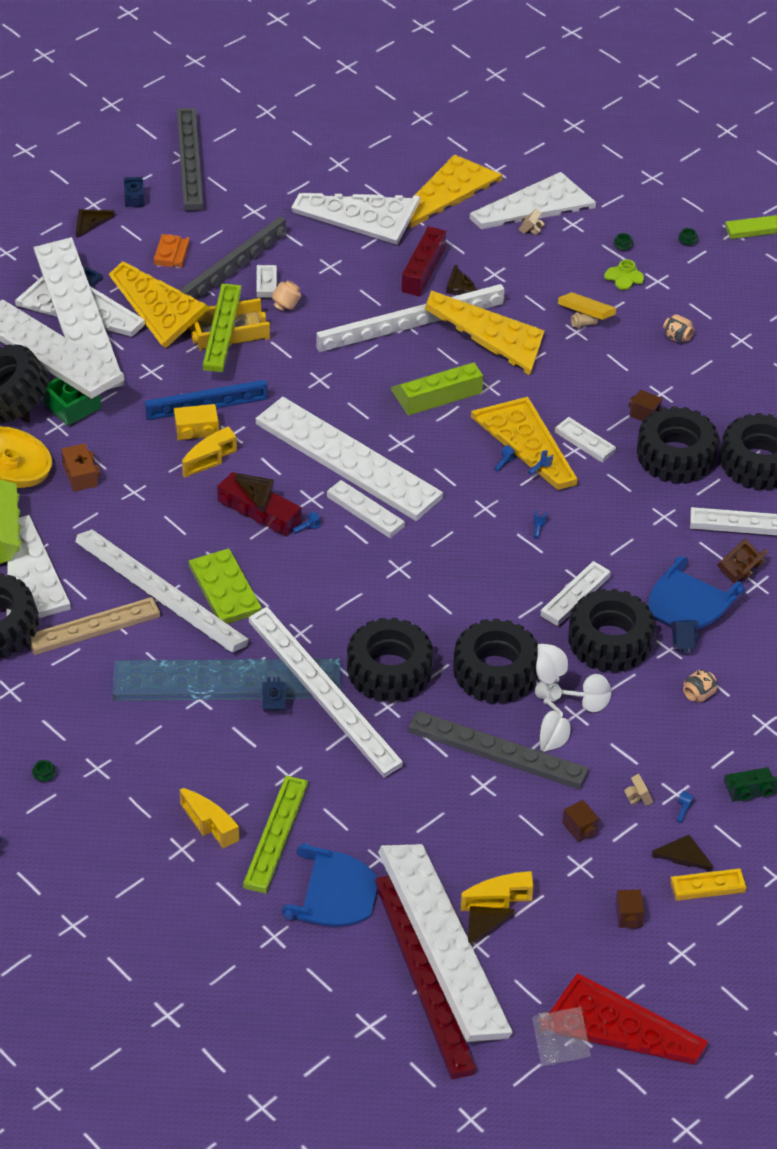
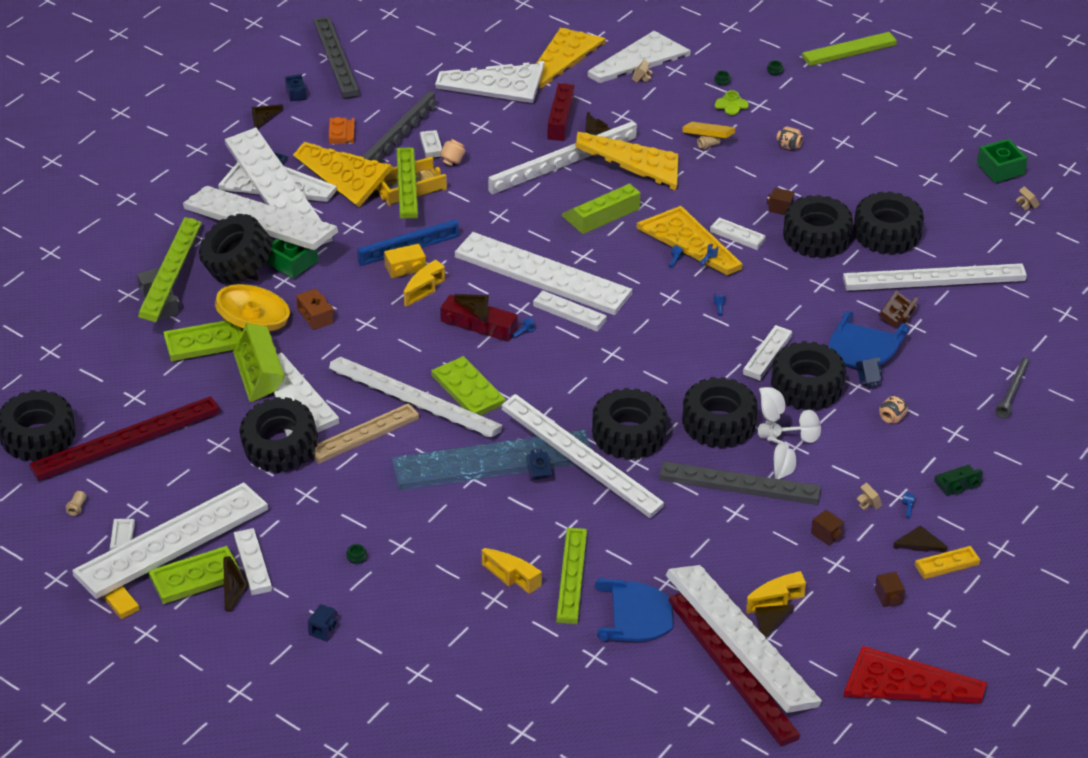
camera: 10 degrees left, 5 degrees down
clear hinge [532,1007,591,1066] -> none

